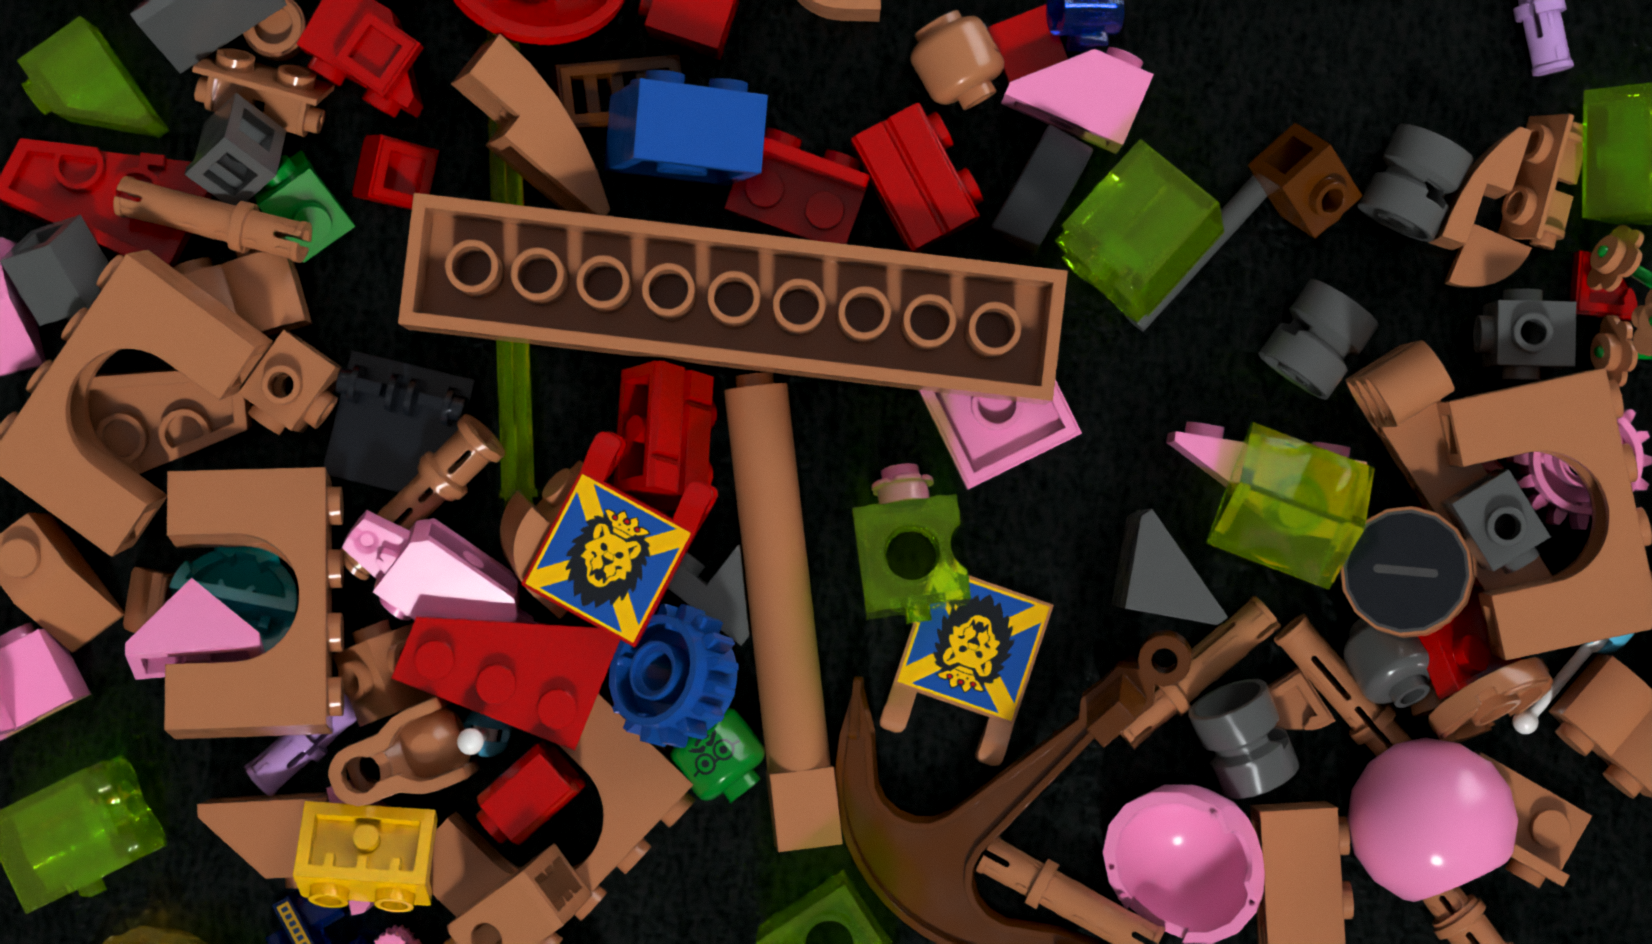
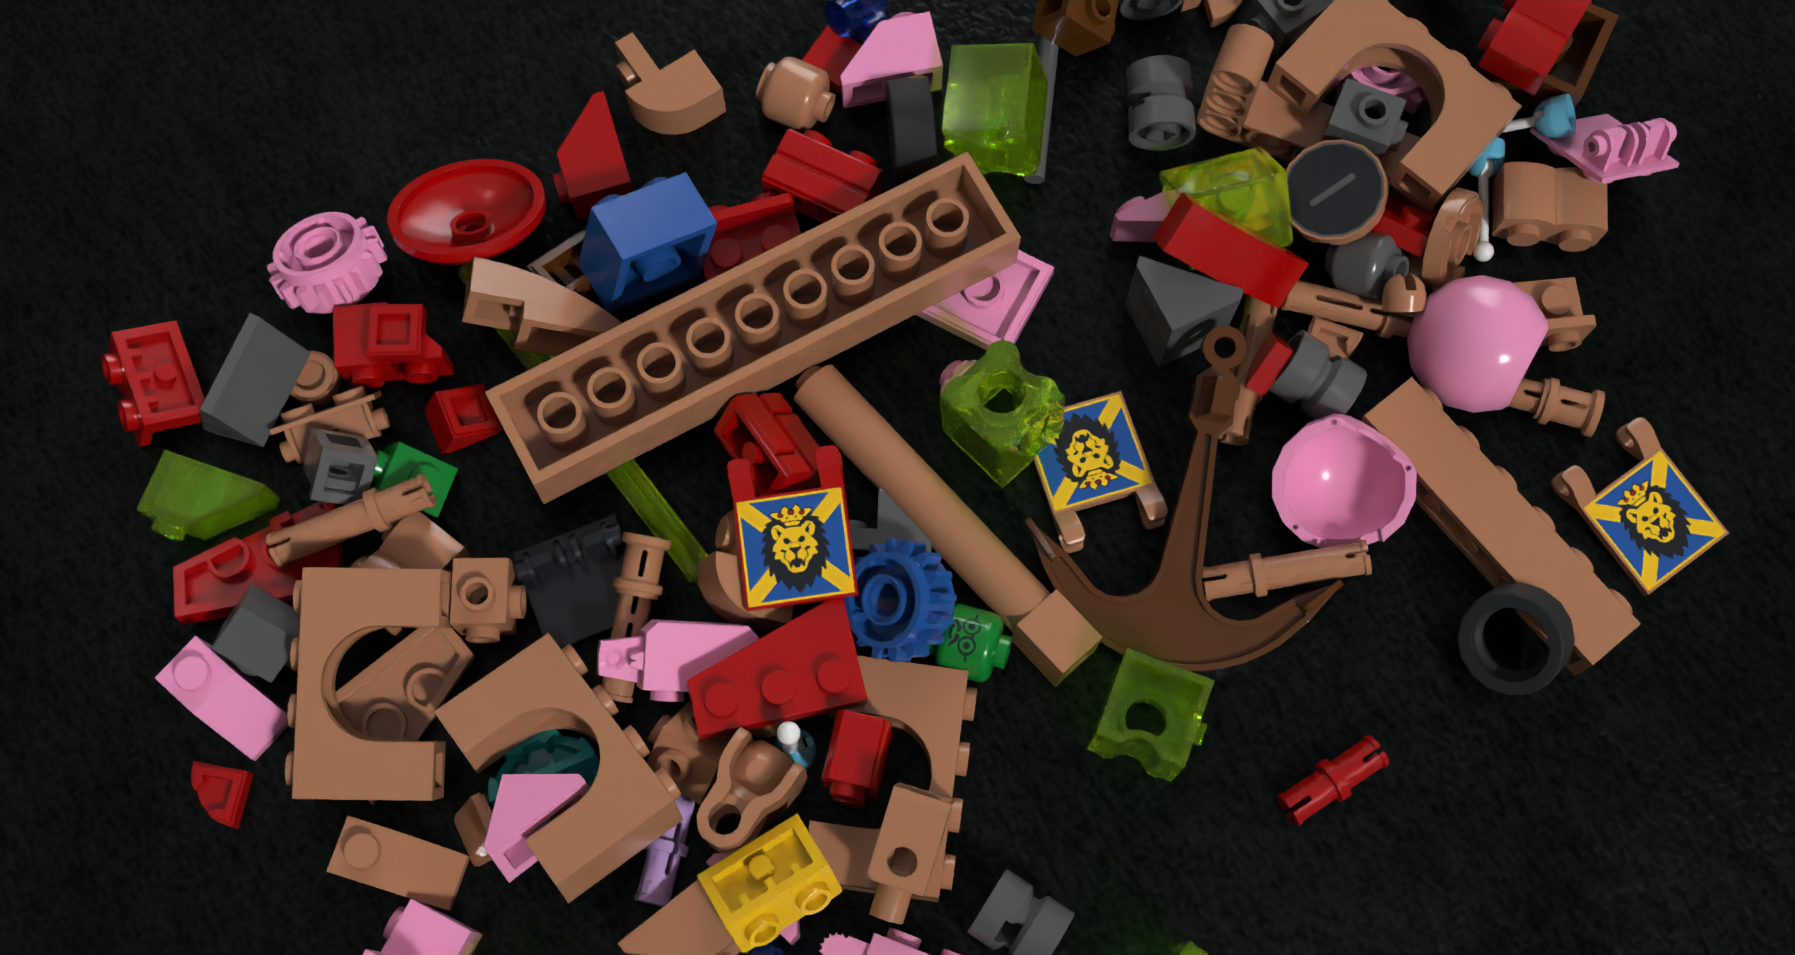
camera: 40 degrees left, 15 degrees down
none -> red slope [1153,191,1309,308]
none -> red tile [1245,332,1293,396]
none -> nougat hinge [1382,273,1427,312]

